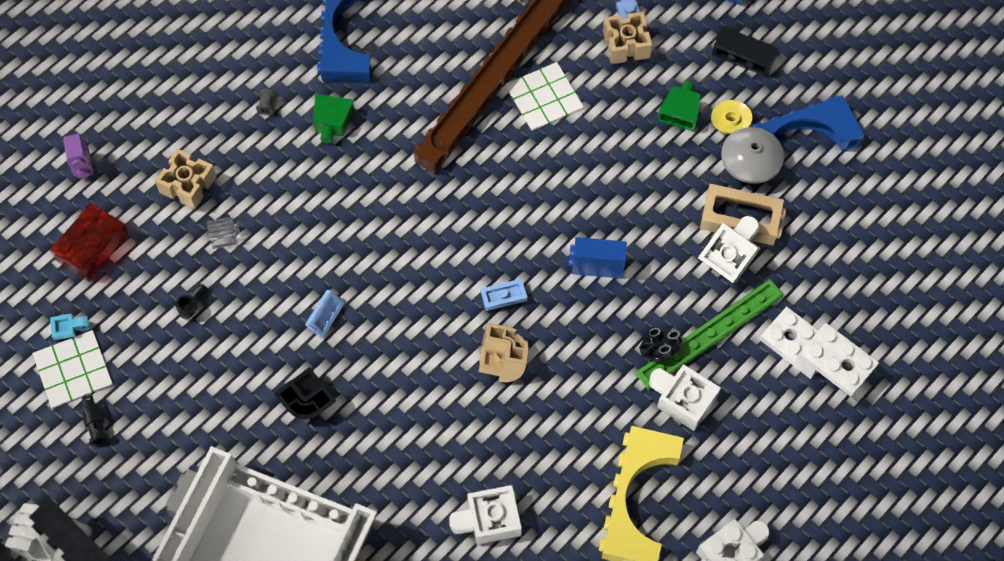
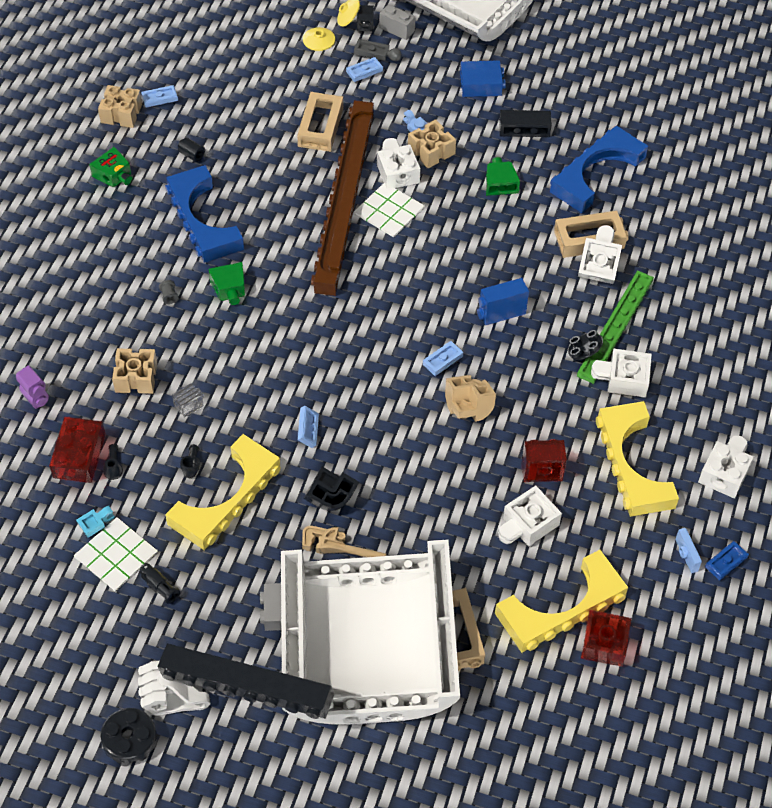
camera: 25 degrees left, 10 degrees down
light yellow dish [711,100,752,134] -> none
light grey dish [721,127,784,184] -> none
white bracket [759,306,879,397] -> none
none -> black bar [103,444,123,480]
none -> light yellow arch [165,434,281,550]
none -> tan piece [302,526,386,557]
none -> white brick [377,138,420,189]
none -> clear red brick [521,439,567,482]

